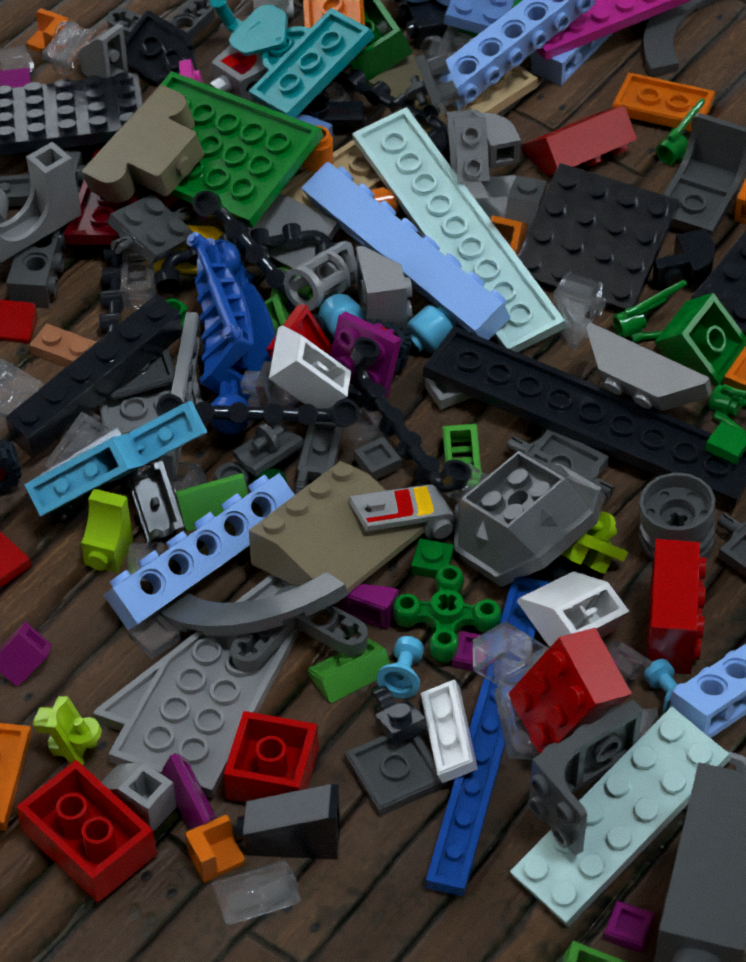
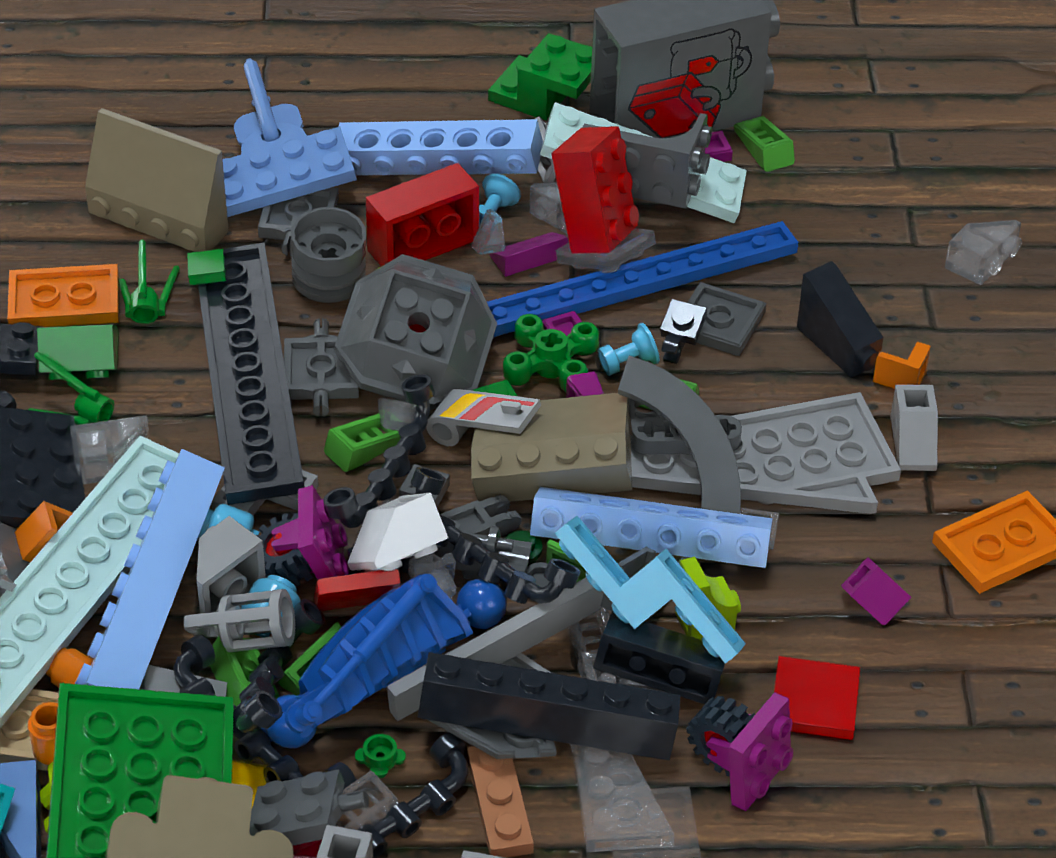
camera: 130 degrees left, 5 degrees down
red brick [16,759,157,903] -> none
lime hips [33,696,102,765] -> none
magenta slope [161,753,217,830] -> none
clear slope [211,860,301,925] -> none
red brick [224,711,319,803] -> none
white tile [421,679,478,783] -> none
clear slope [473,621,549,686] -> none
white slope [517,571,629,647] -> none
light grey wedge [586,322,712,411] -> none

